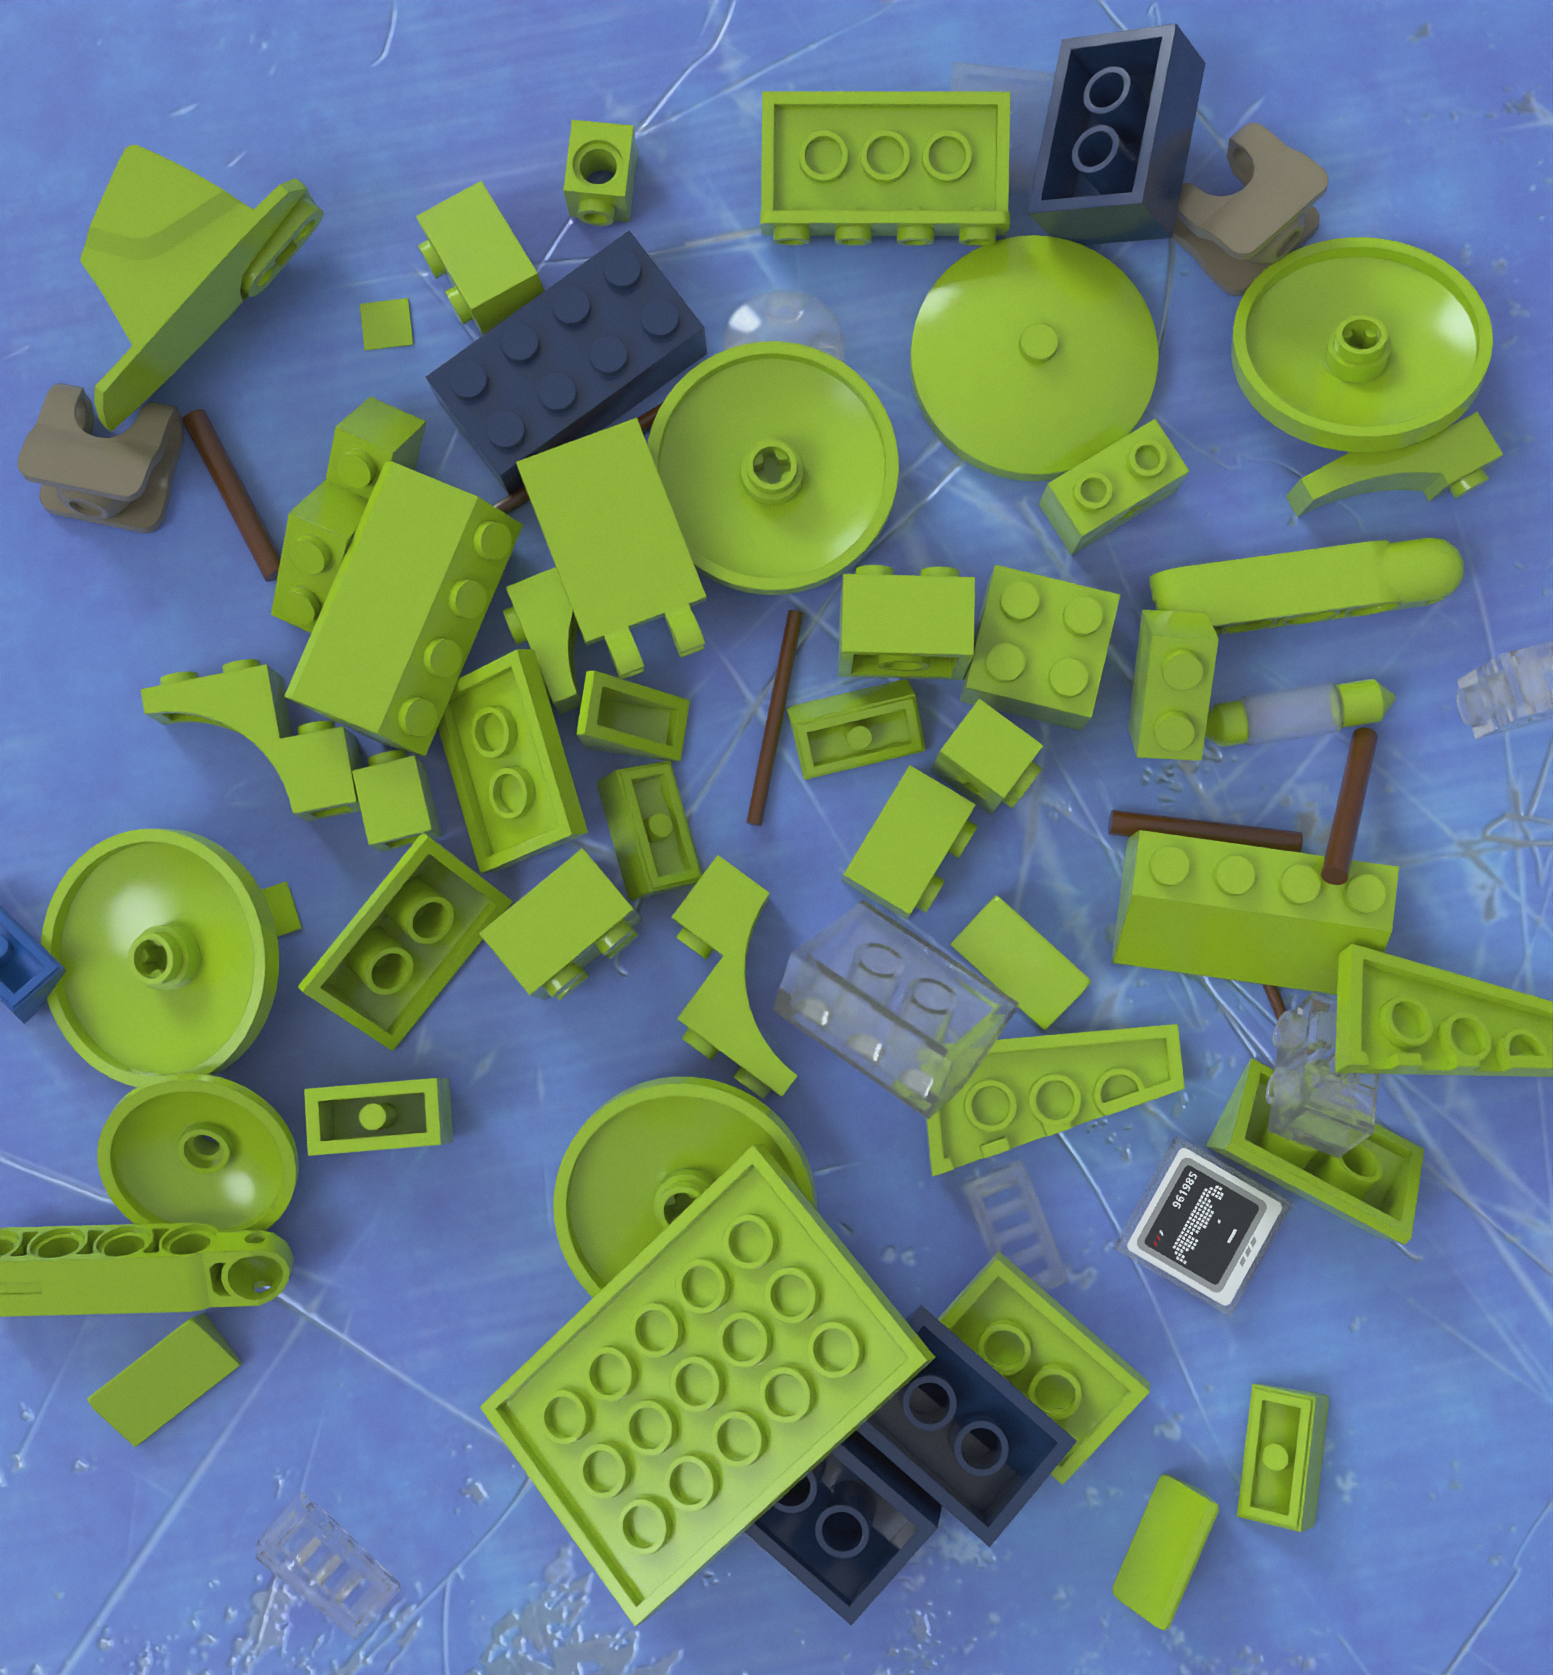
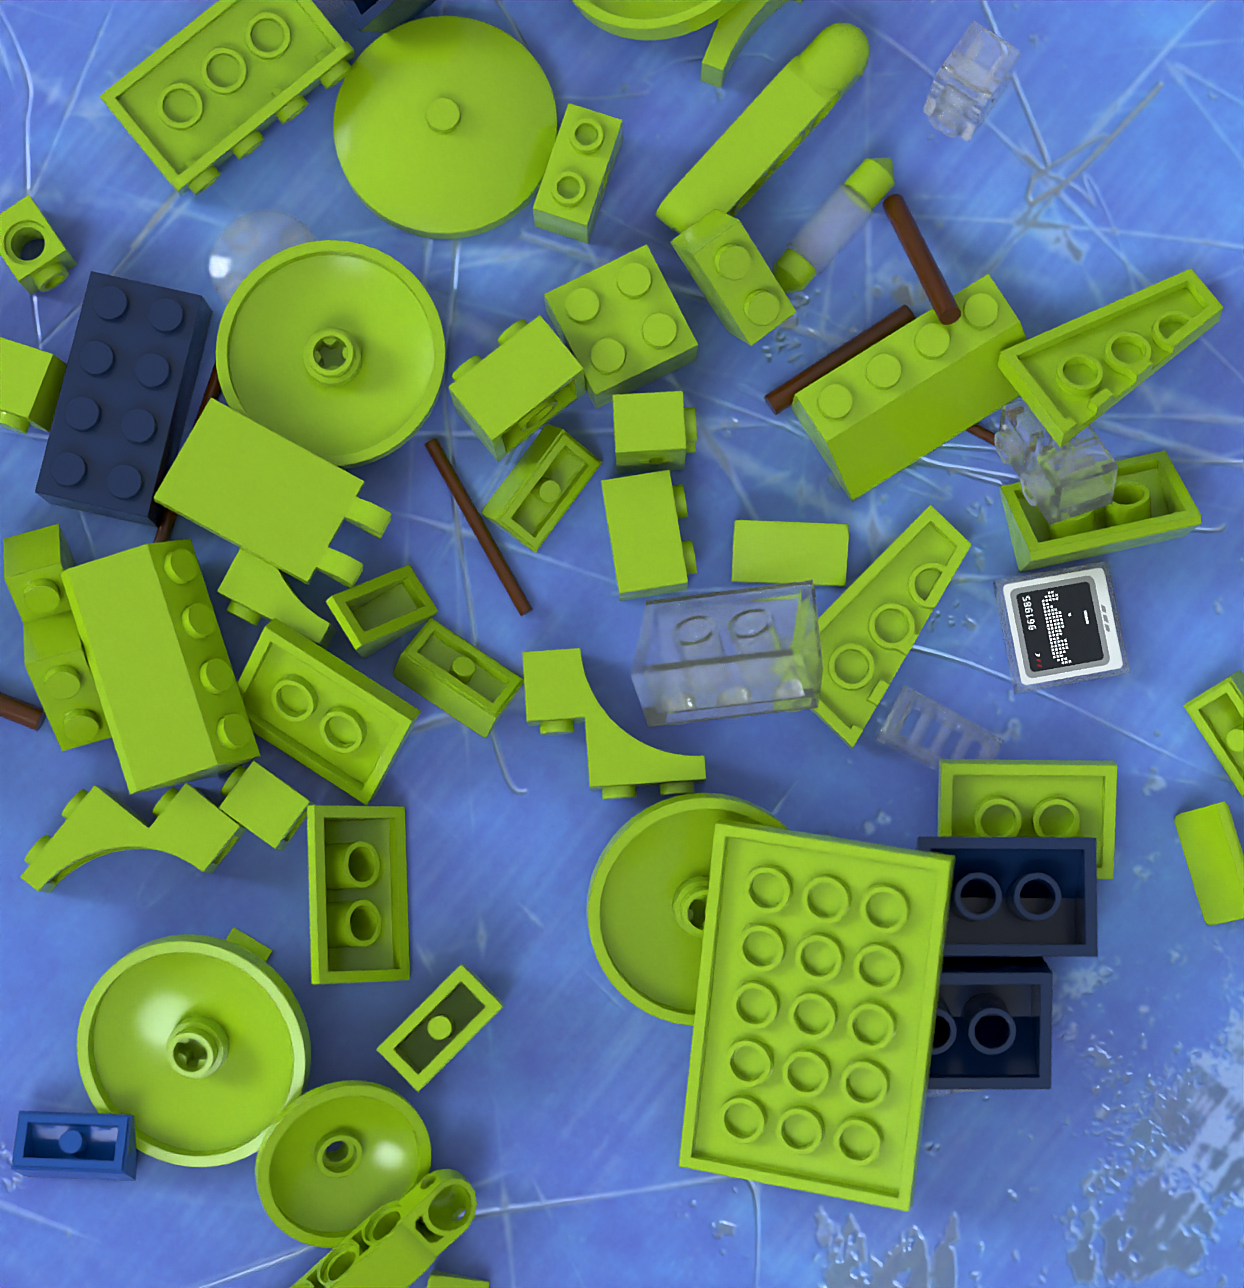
camera: 40 degrees left, 0 degrees up
lime brick [479,848,642,1001] -> none

